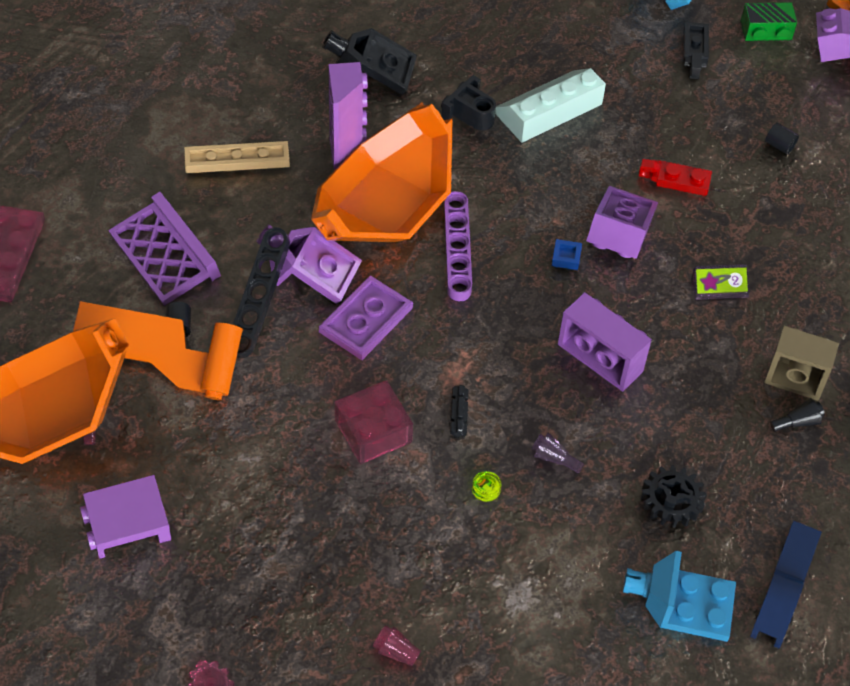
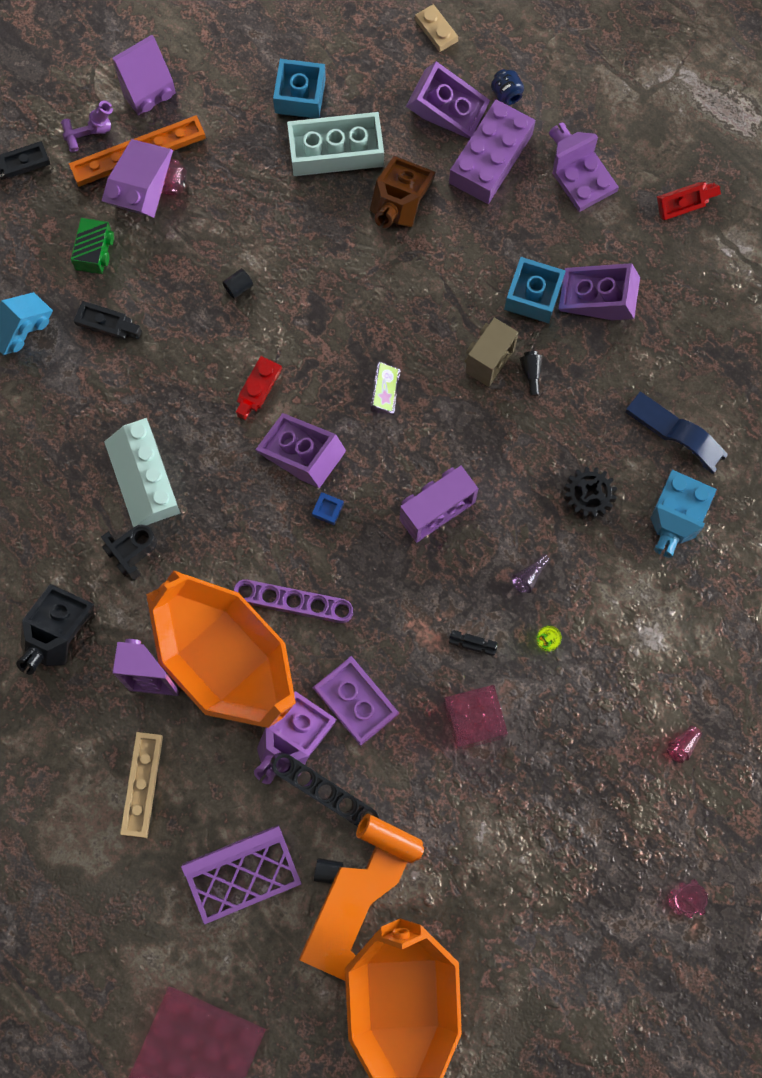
camera: 75 degrees left, 20 degrees up
medium lavender panel [80,475,171,558] -> none

